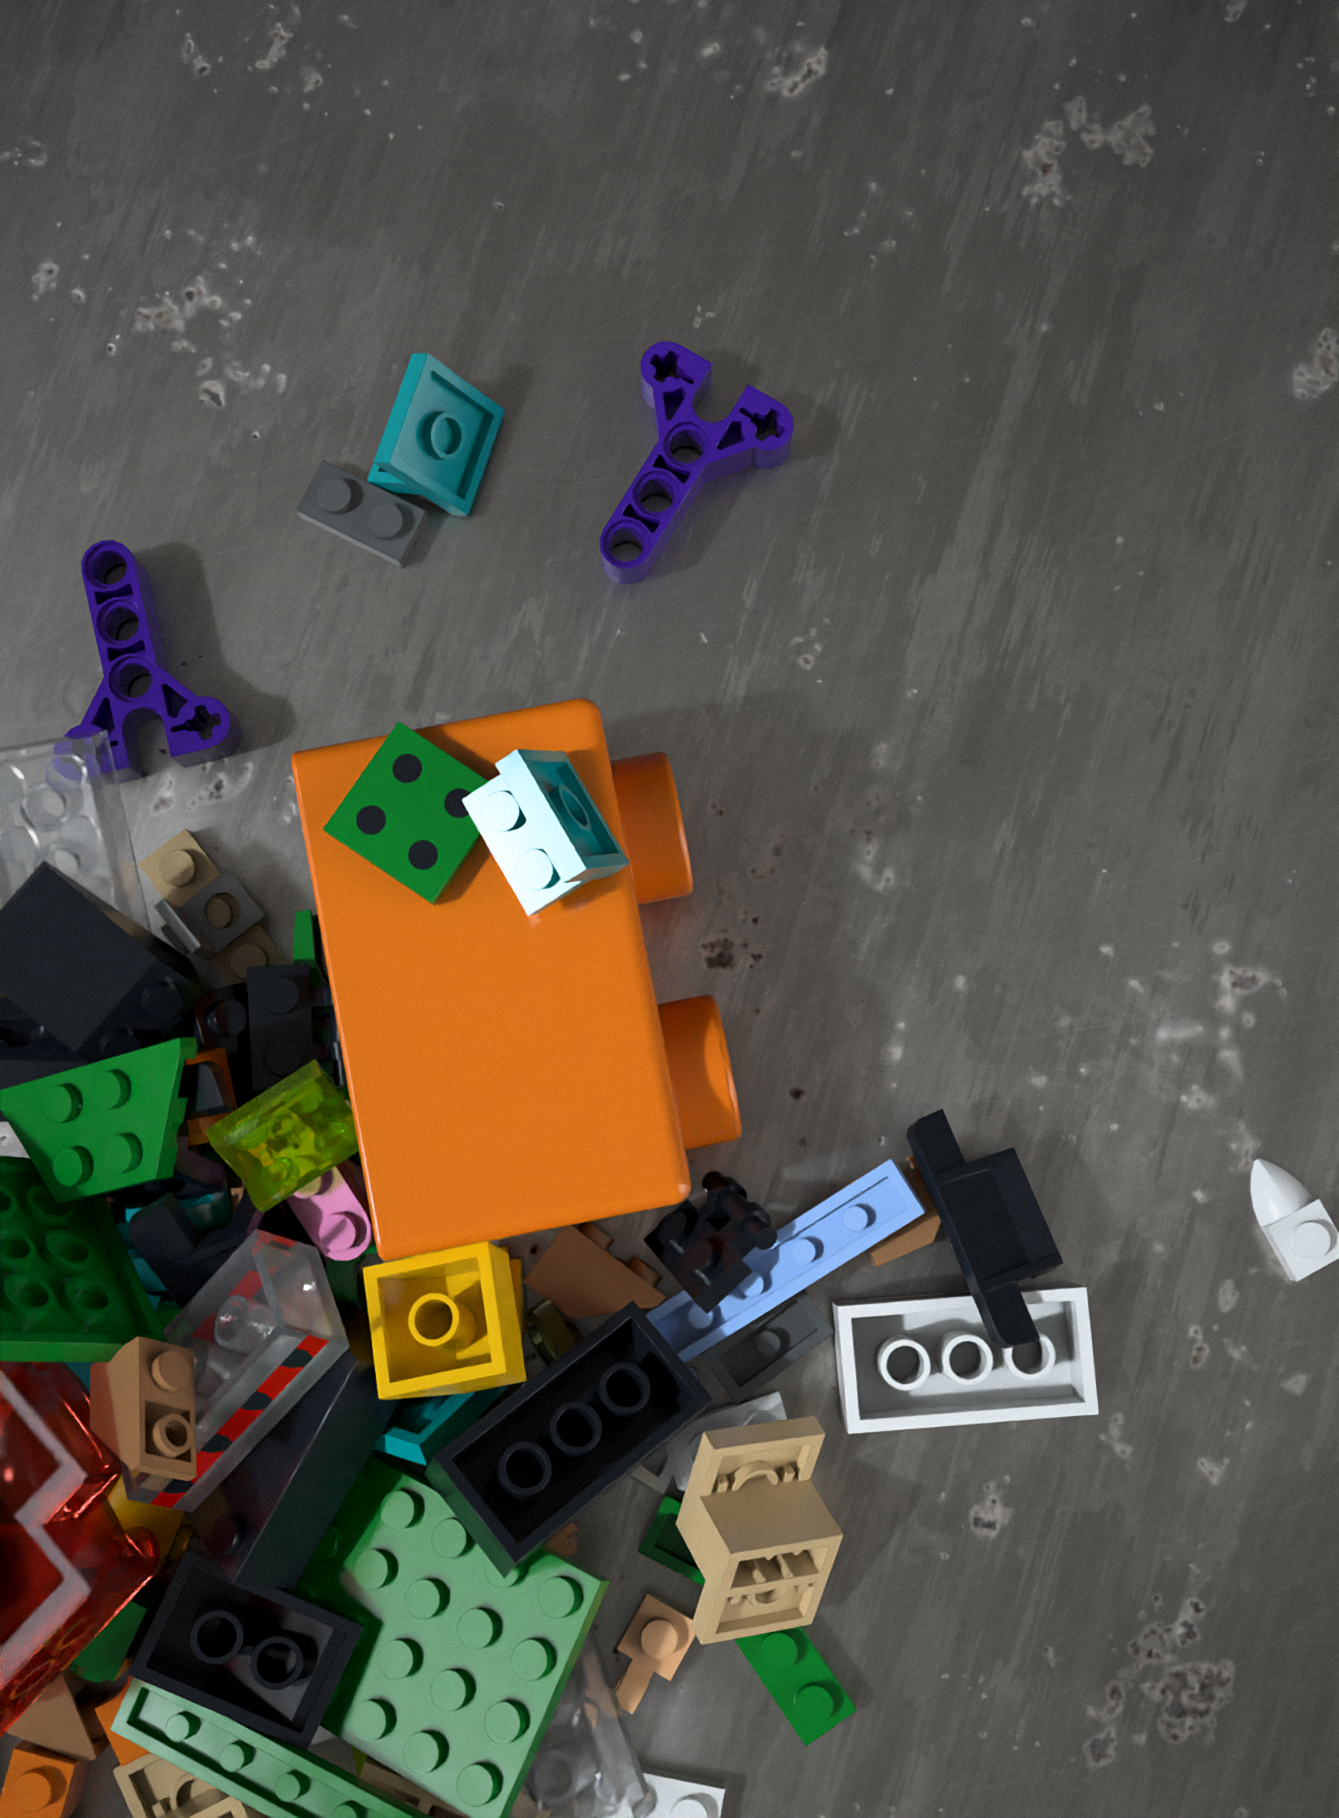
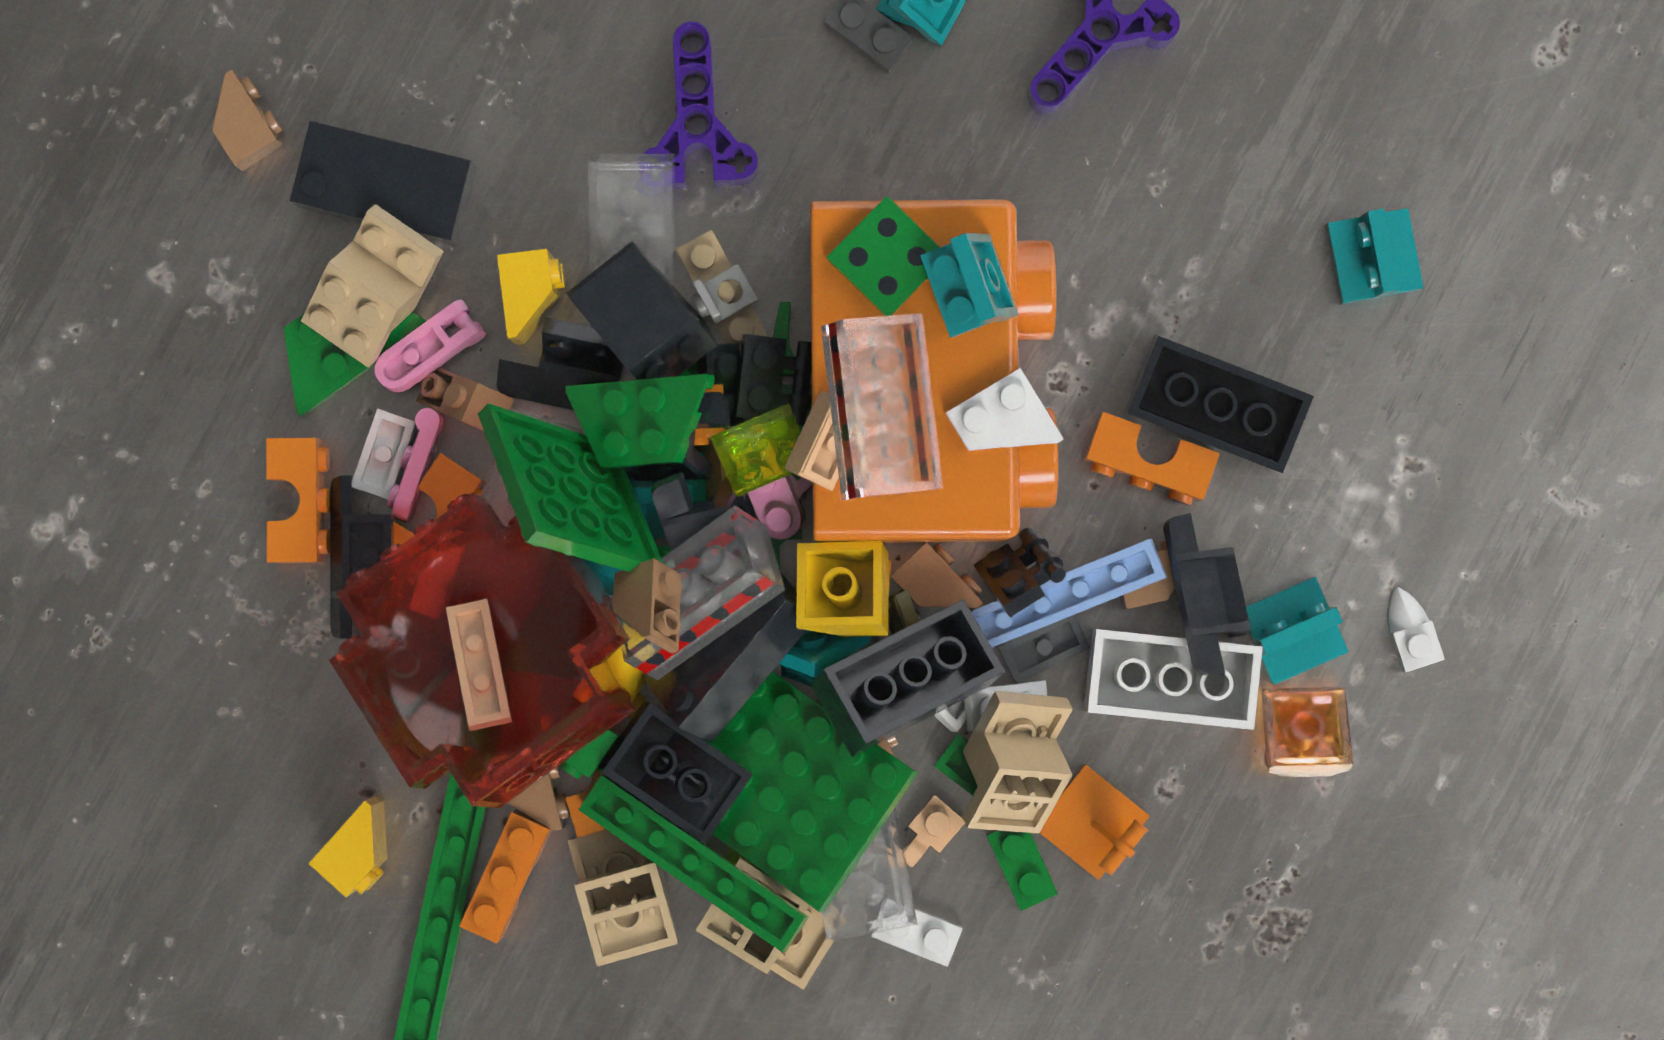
camera: 10 degrees right, 5 degrees up
none -> light nougat slope [785,391,869,491]
none -> clear brick [821,313,943,501]
none -> white wing [945,368,1064,451]
none -> orange plate [1040,764,1150,880]
none -> orange arch [1083,412,1220,506]
none -> black brick [1125,334,1314,473]
none -> teal bracket [1246,577,1349,685]
none -> clear orange slope [1262,687,1354,777]
none -> teal bracket [1325,208,1424,305]

